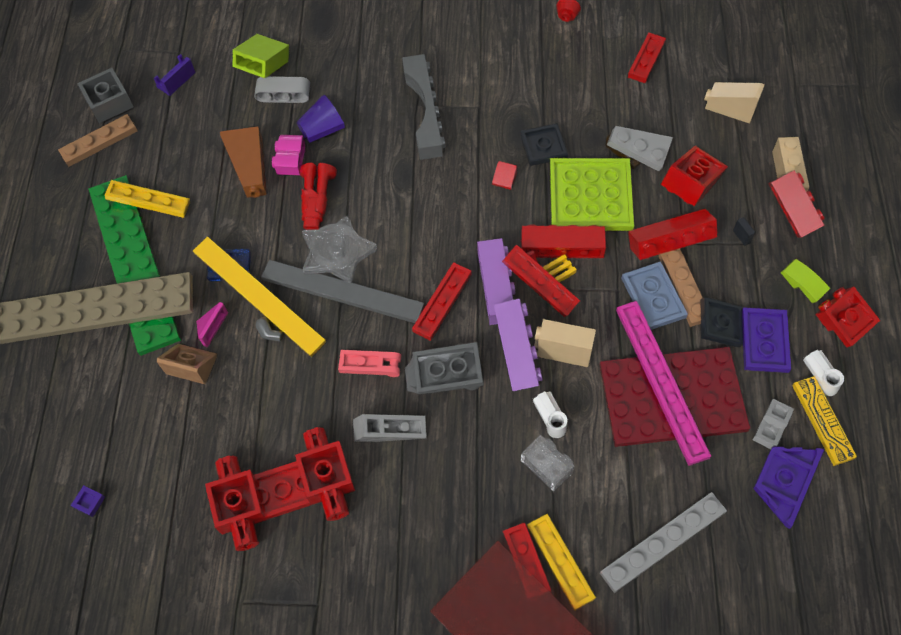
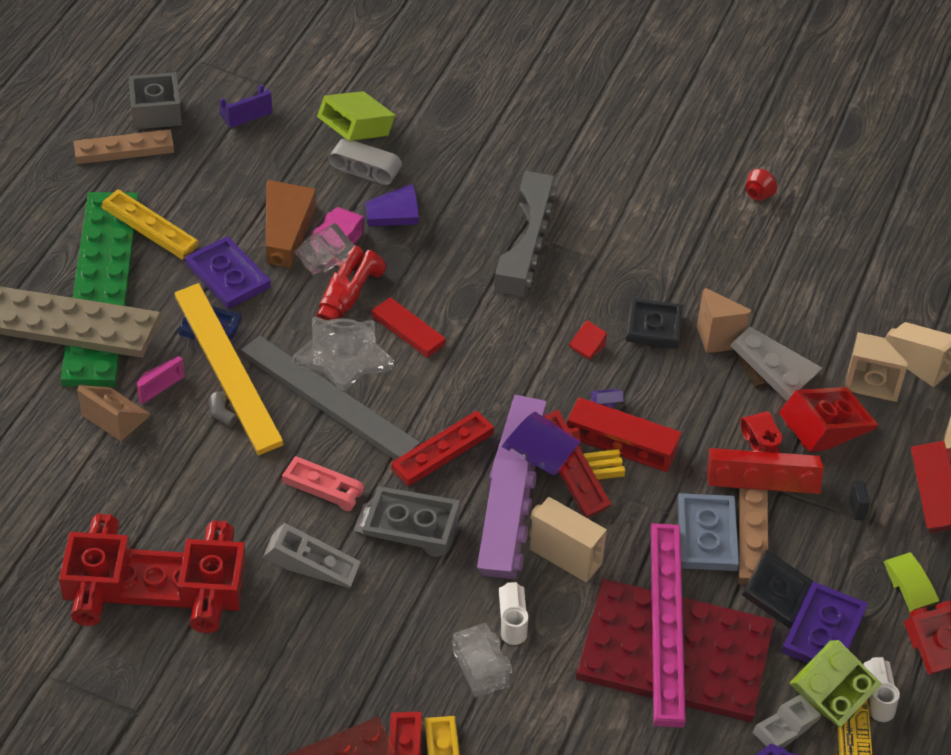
camera: 15 degrees right, 15 degrees down
lime plate [550,158,634,231] -> none
red plate [628,33,666,83] -> none
none -> dark purple plate [185,236,271,309]
none -> clear brick [294,223,355,275]
none -> red tile [372,297,446,358]
none -> dark purple slope [502,411,581,475]
none -> plate [591,388,624,408]
none -> medium nougat slope [697,288,751,353]
none -> red piece [740,411,782,453]
none -> lime slope [789,640,882,727]
none -> tan slope [845,332,908,402]

